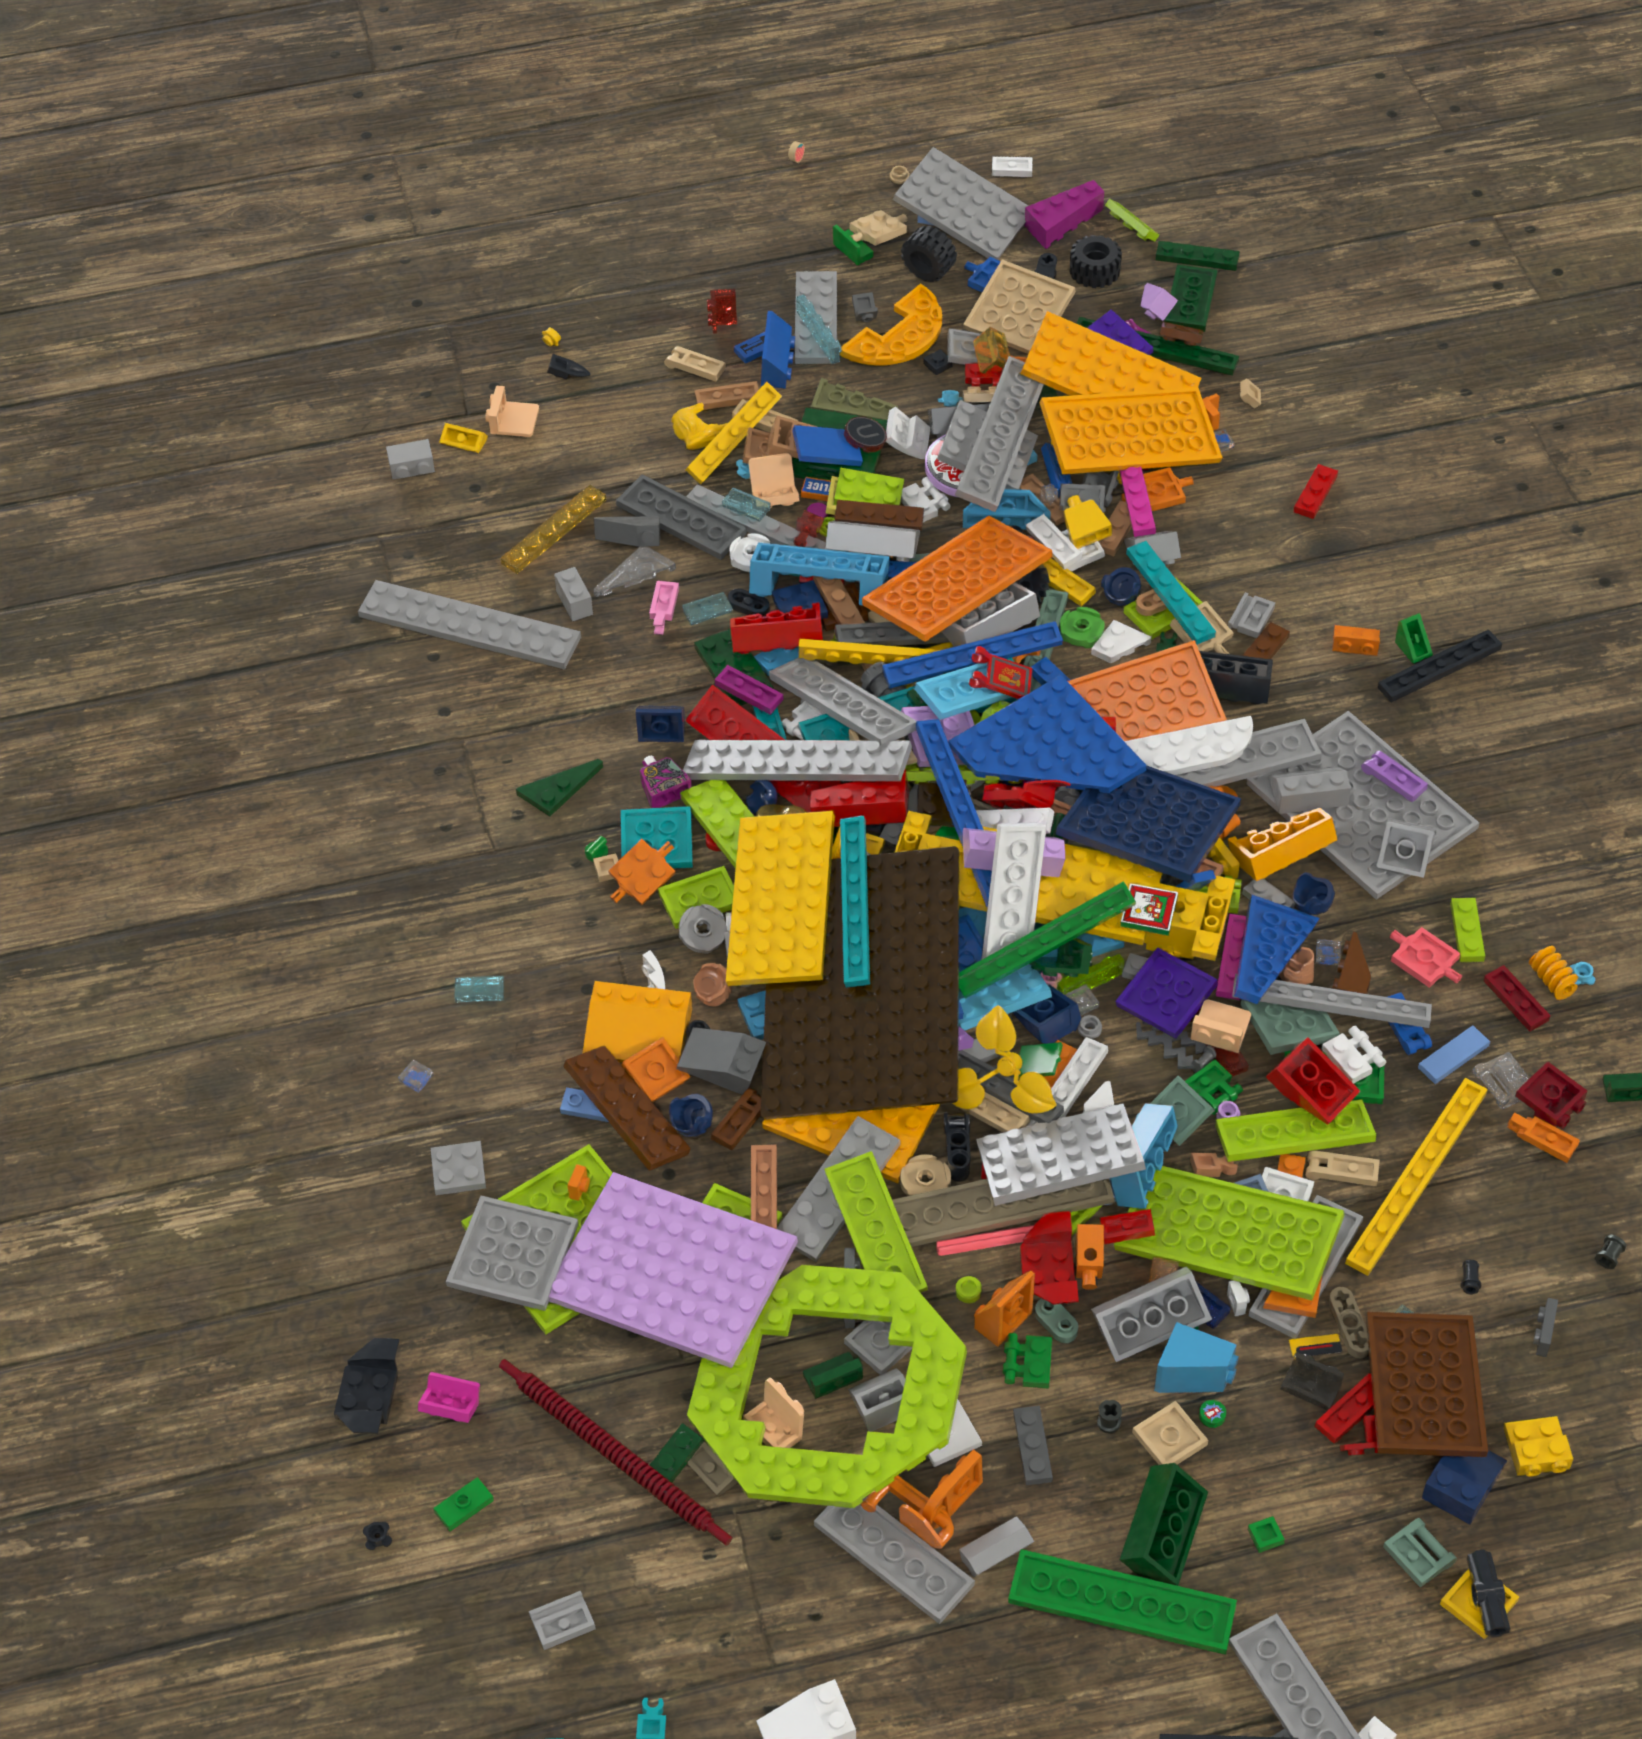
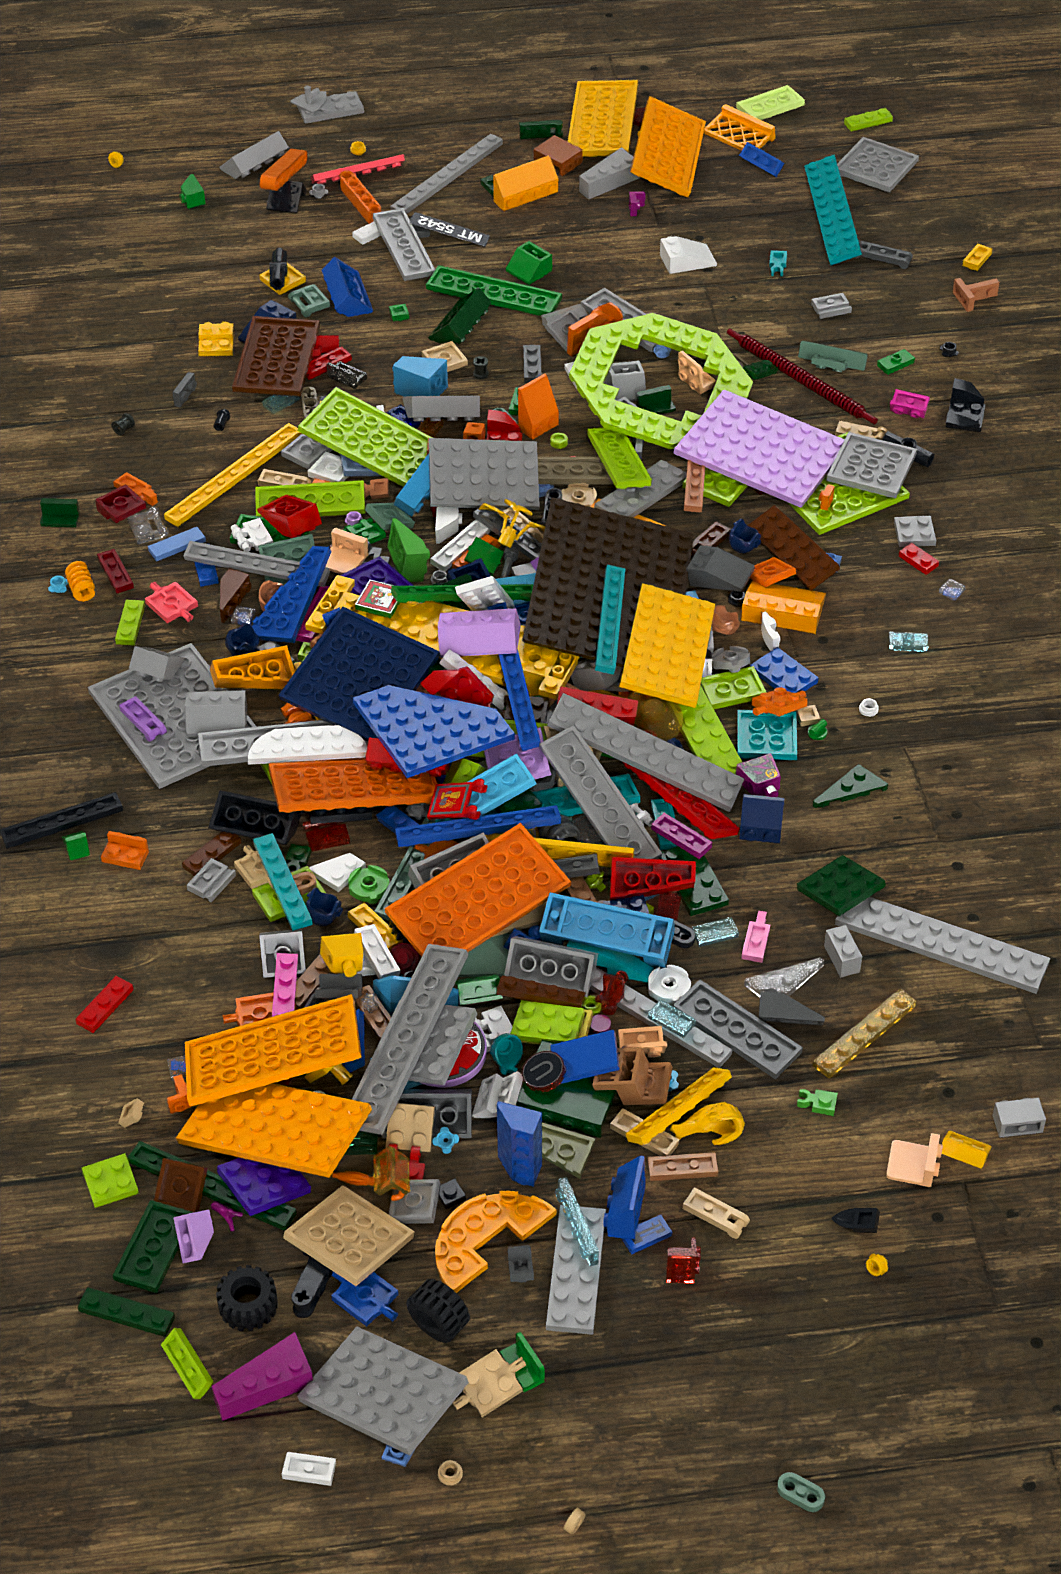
camera: 175 degrees left, 5 degrees down
none -> lime plate [81,1153,139,1208]
none -> blue slope [322,256,373,317]
none -> bright green slope [387,518,430,582]
none -> panel [455,974,503,1005]
none -> teal piece [490,1033,523,1075]
none -> blue slope [497,1101,542,1187]
none -> green slope [506,241,552,285]
none -> light grey plate [545,309,581,352]
none -> plate [750,647,818,693]
none -> sand green plate [777,1472,825,1512]
none -> dark green plate [797,855,886,916]
none -> bright green plate [797,1089,838,1116]
none -> sand green bracket [798,340,868,372]
none -> tan plate [835,421,887,440]
none -> white plate [859,698,879,717]
none -> black piece [882,431,935,468]
none -> red plate [899,543,939,575]
none -> nougat bracket [953,278,999,312]

